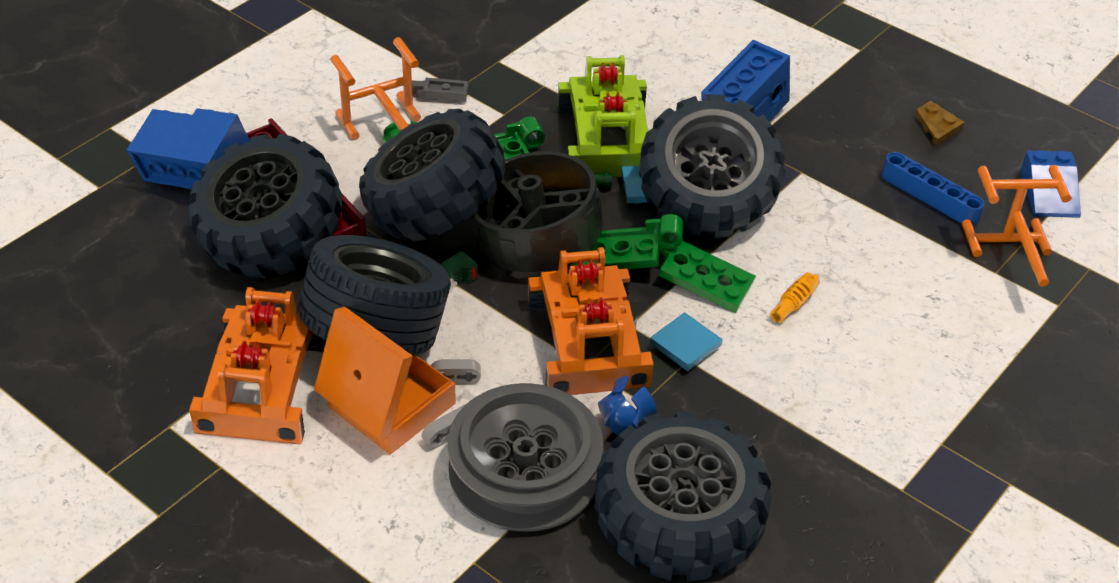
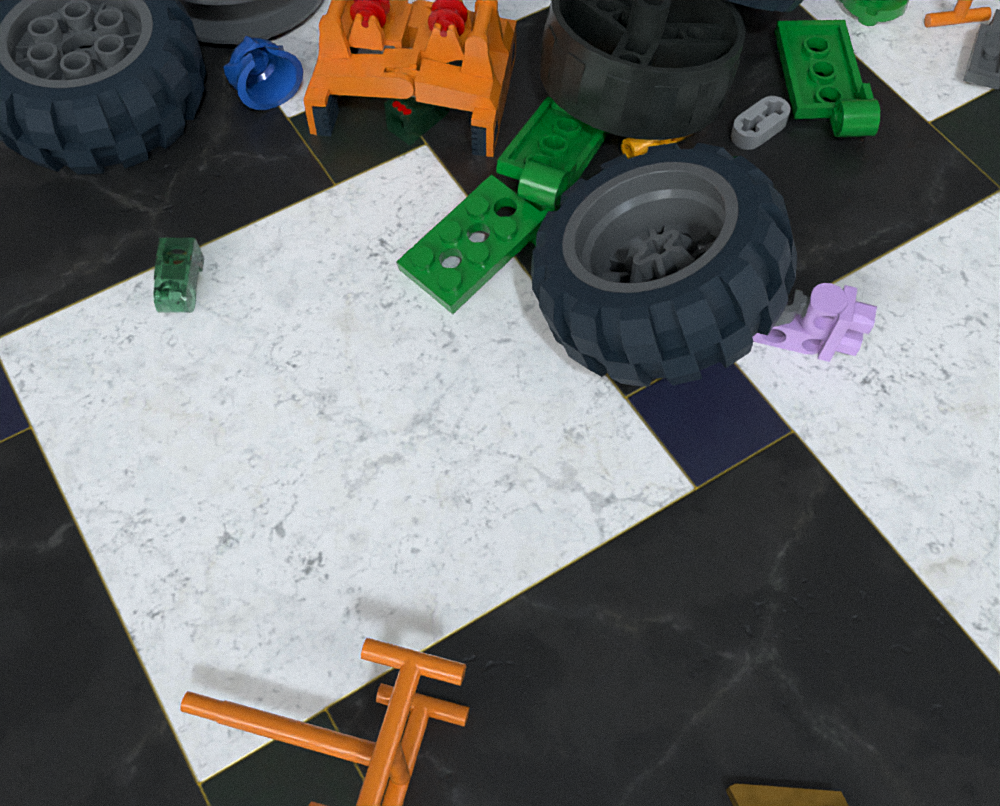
camera: 110 degrees right, 15 degrees up
lime container [558,55,648,177] -> none
dark azure tile [650,312,723,371] -> none
blue piece [701,40,790,122] -> none
light orange hinge [770,272,820,323] -> none
blue beam [882,152,985,226] -> none
none -> clear green leg [153,238,205,313]

